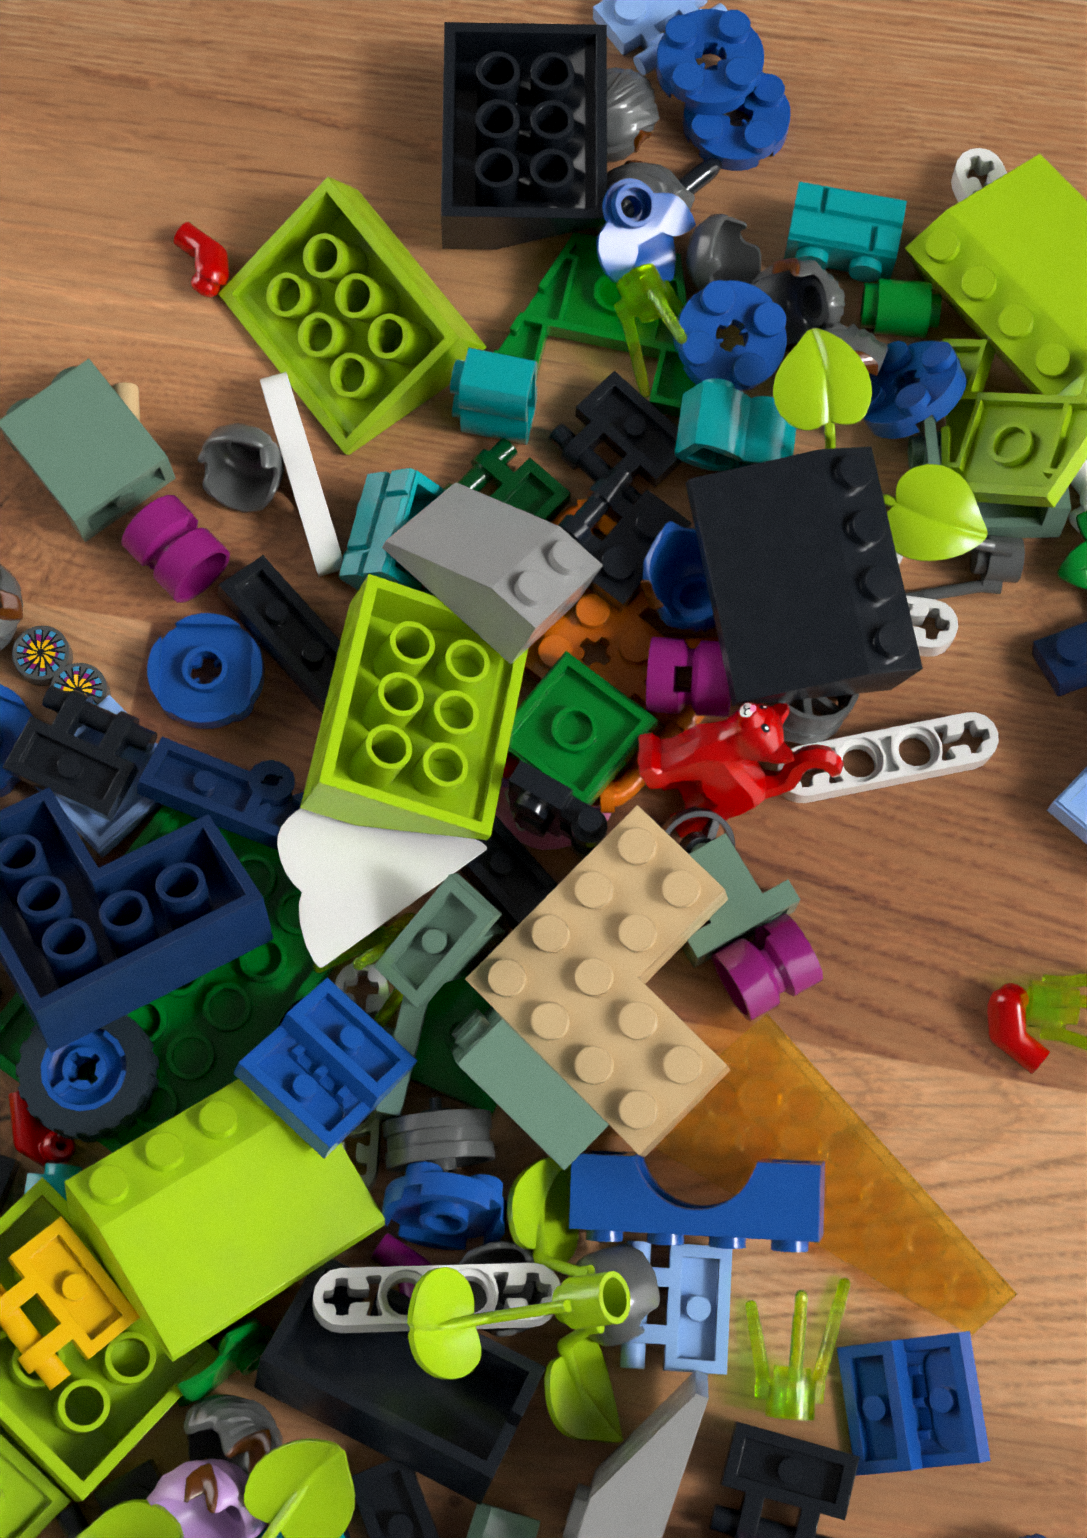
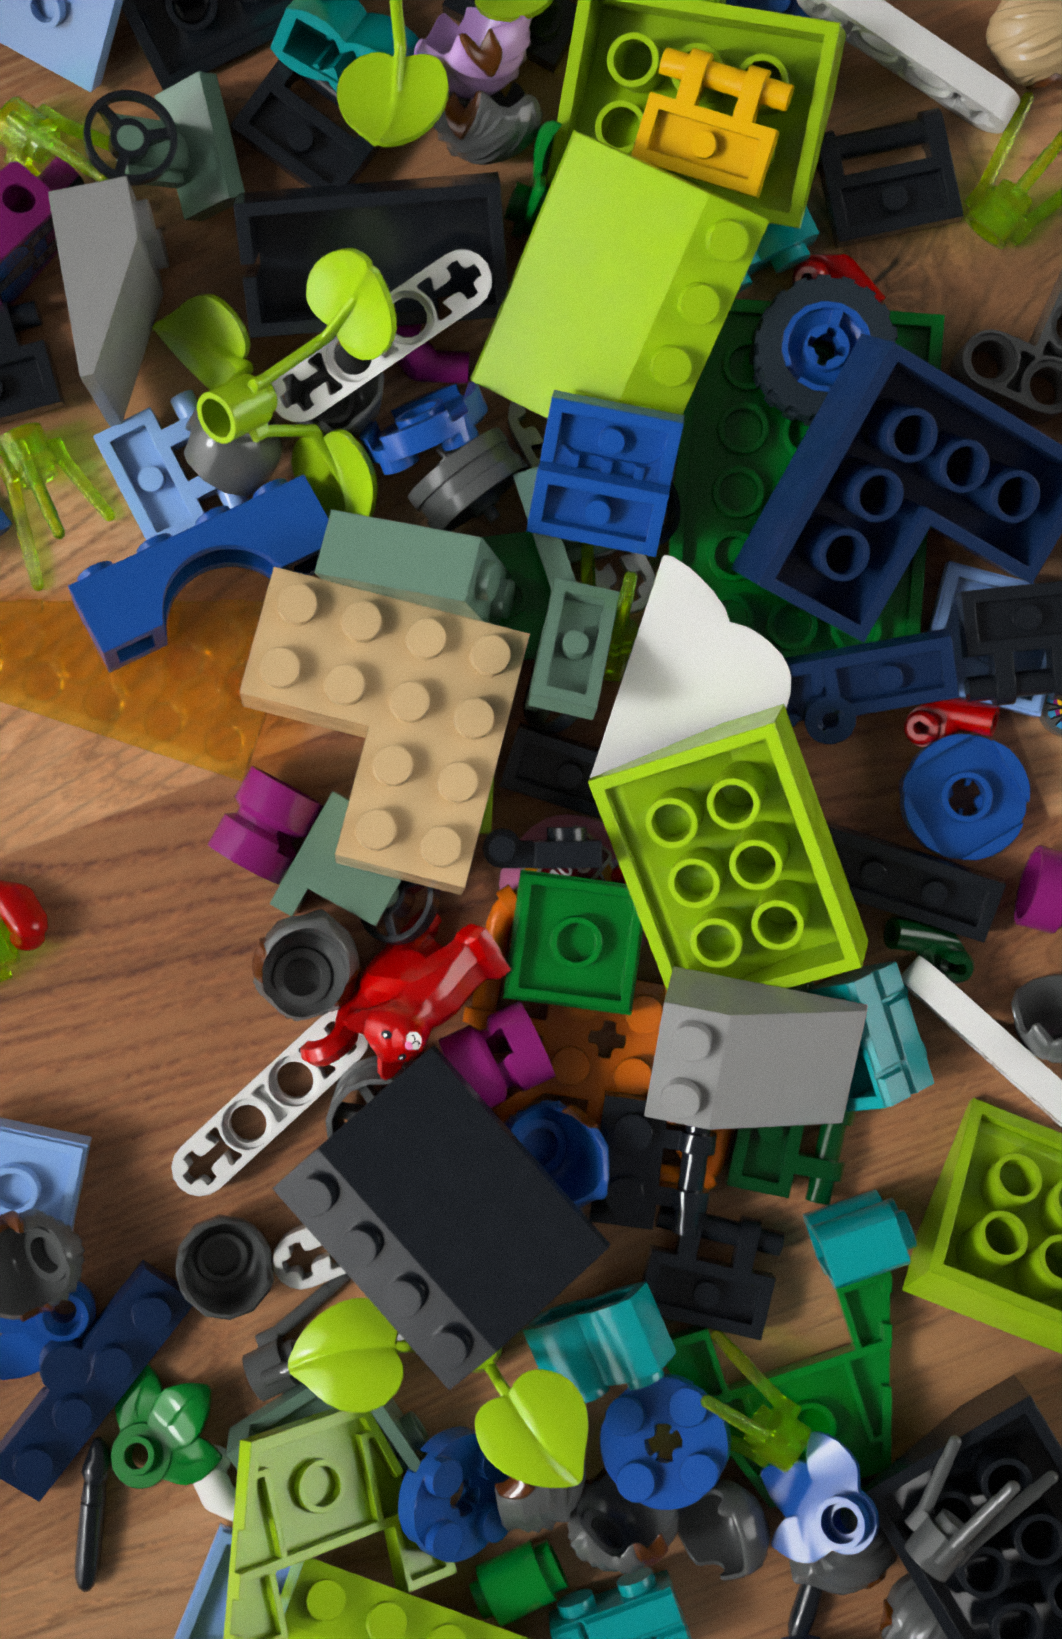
camera: 150 degrees right, 15 degrees up
none -> dark grey hair [176,1214,274,1320]
none -> dark grey hair [252,909,361,1022]
none -> dark green arm [883,917,974,984]
none -> red arm [904,697,1000,747]
none -> dark grey plant [904,1435,1058,1582]

